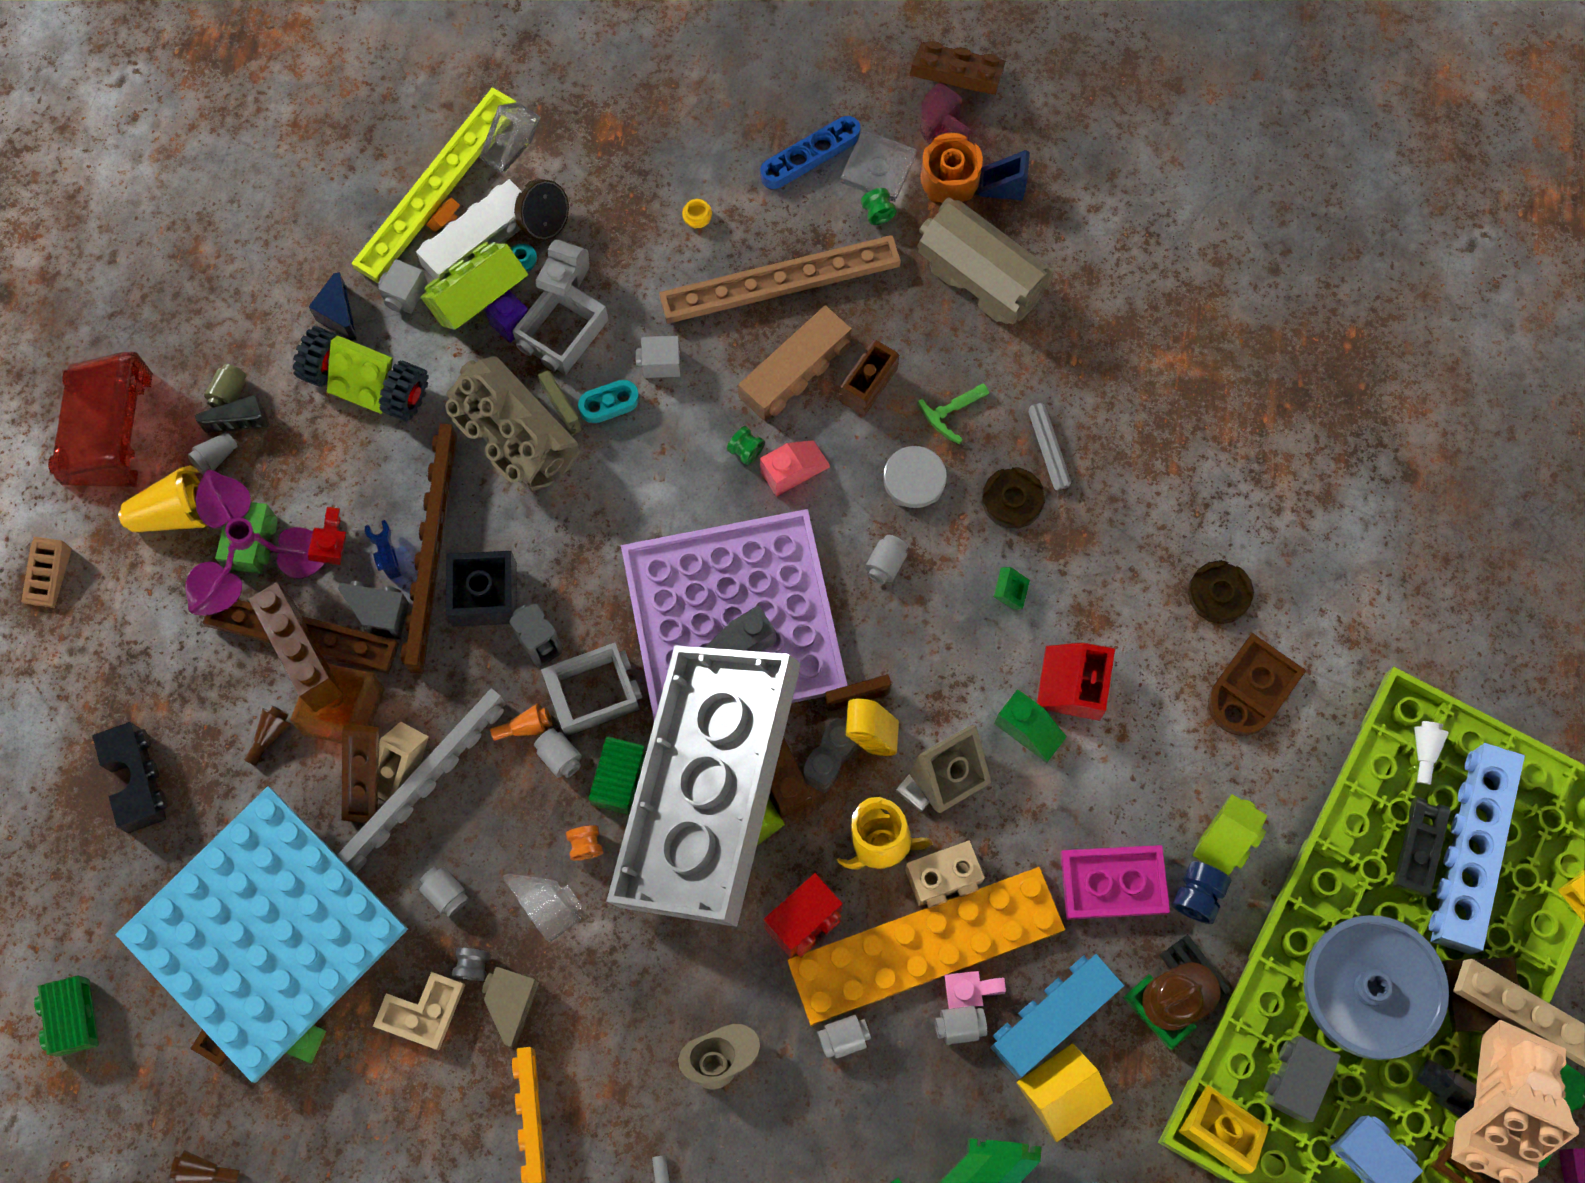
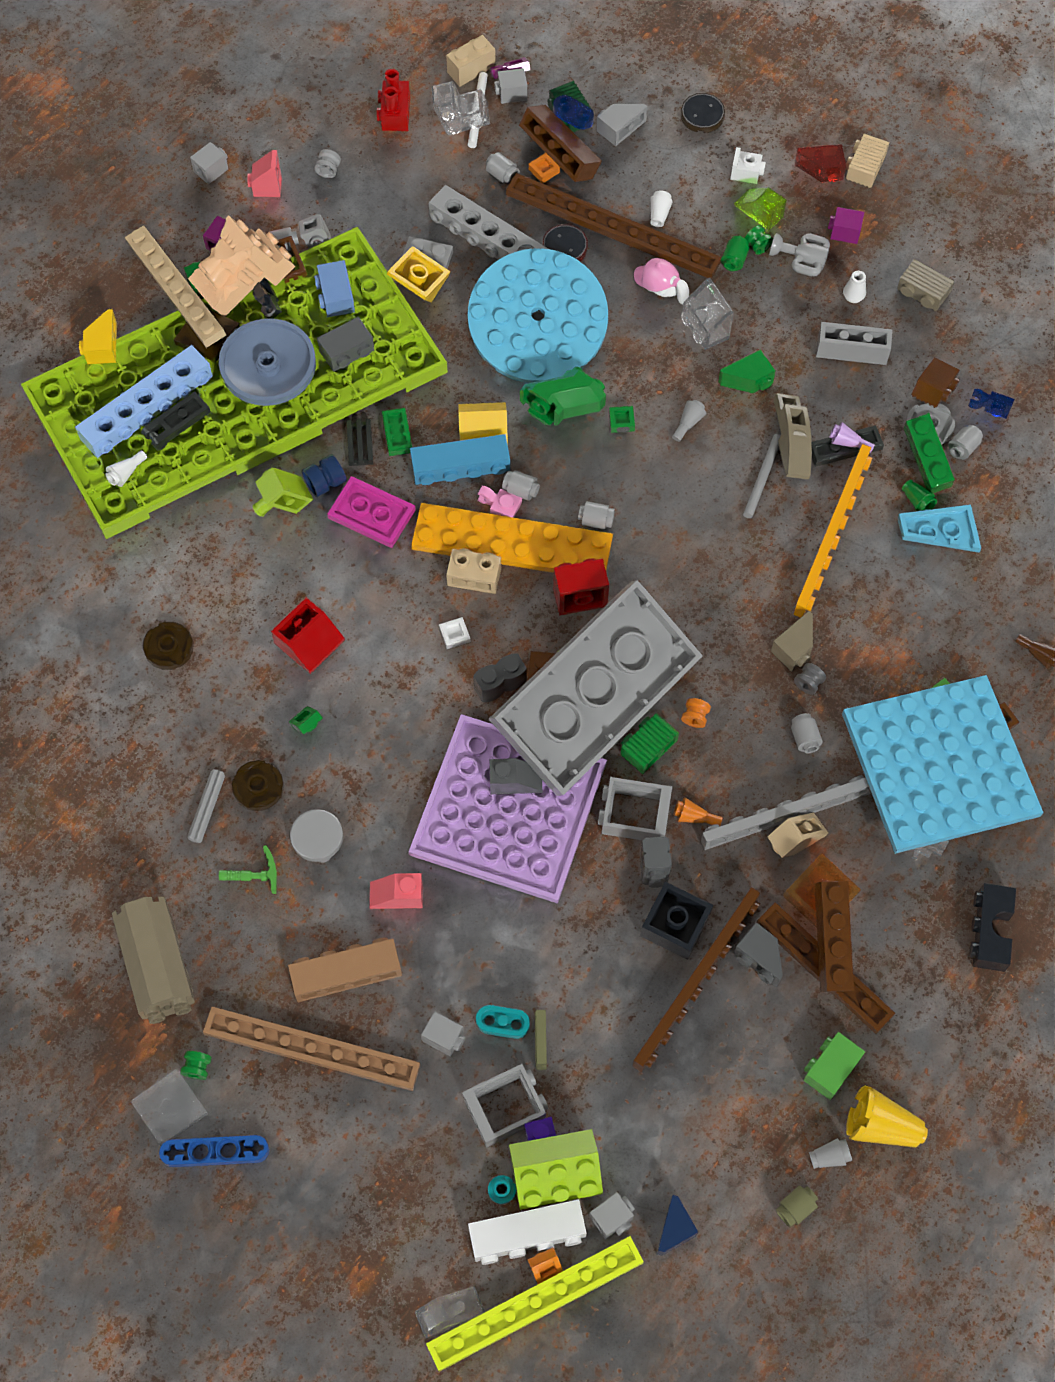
camera: 150 degrees left, 5 degrees down
medium nougat slope [21,537,72,608] -> none
clear red windscreen [48,351,153,487] -> none
magenta plant [185,469,326,616] -> none
pearl dark grey slope [194,395,269,433] -> none
reddish brown cone [244,705,292,766] -> none
plate [293,326,429,422] -> none
red plate [308,507,346,565] -> none
reddish brown plate [341,724,379,823] -> none
clear blue plate [365,520,402,580] -> none
tan plate [373,972,465,1051] -> none
dark tan brick [446,356,580,491] -> none
clear slope [502,873,583,943] -> none
black tile [514,178,569,240] -> none
light grey brick [534,728,582,778] -> none
light grey brick [536,239,590,297] -> none
dark tan piece [678,1024,760,1090] -> none
yellow plate [682,199,712,228] -> none
green wheel [727,426,765,466] -> none
reddish brown tile [825,674,892,711] -> none
yellow piece [837,797,933,870] -> none
reddish brown brick [839,339,900,416] -> none
yellow beam [846,699,899,756] -> none
light grey brick [865,535,908,584] -> none
dark tan slope [909,724,992,813] -> none
reddish brown plate [910,41,1006,95] -> none
clear pink brick [920,82,971,144] -> none
orange brick [920,133,983,203] -> none
dark blue slope [977,150,1030,201] -> none
green slope [994,689,1067,763] -> none
reddish brown piece [1142,962,1220,1031] -> none
yellow slope [1179,1085,1269,1174] -> none
reddish brown tile [1208,633,1307,736] -> none

